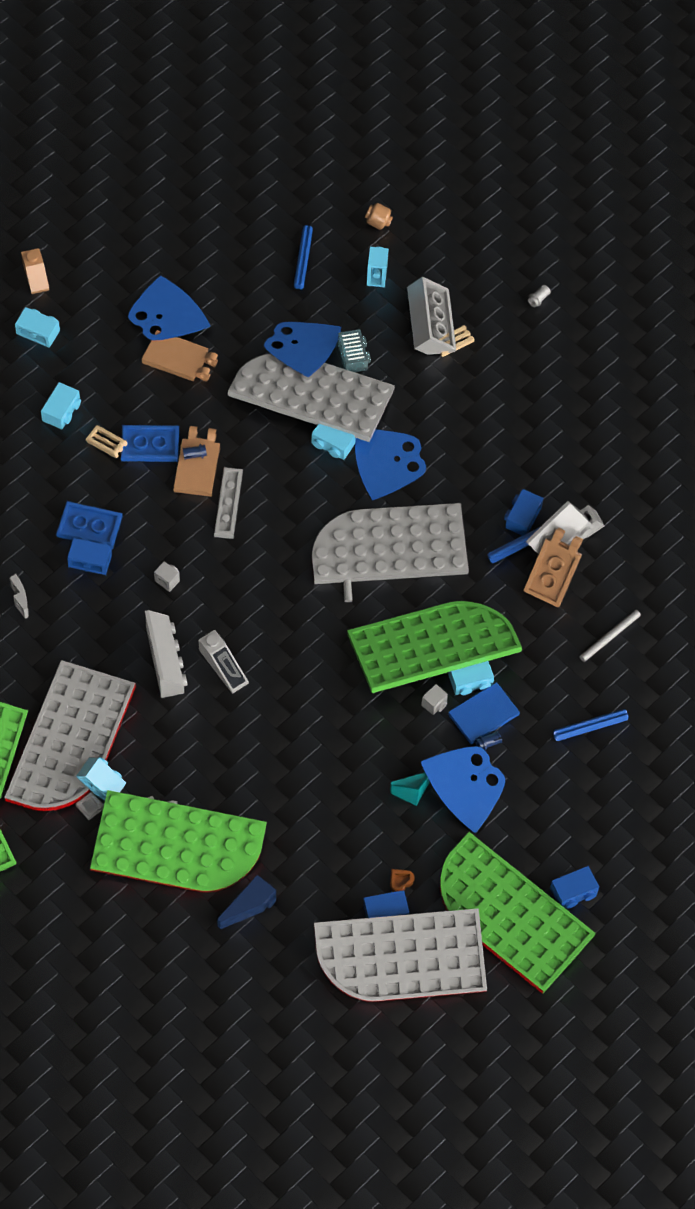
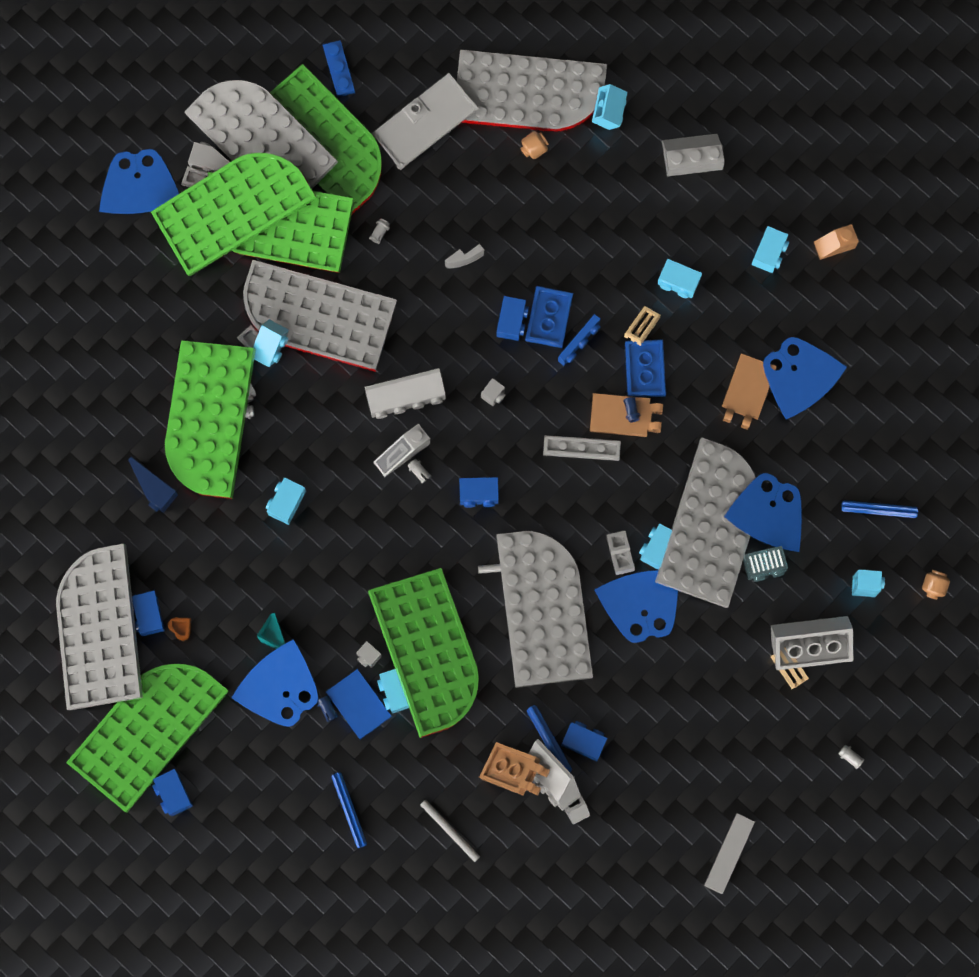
camera: 90 degrees right, 15 degrees up
none -> medium azure brick [266,478,306,525]
none -> light grey pin [408,459,431,483]
none -> blue brick [459,477,498,508]
none -> blue plate [558,314,600,366]
none -> light grey slope [607,531,635,575]
none -> light grey tile [704,814,755,894]

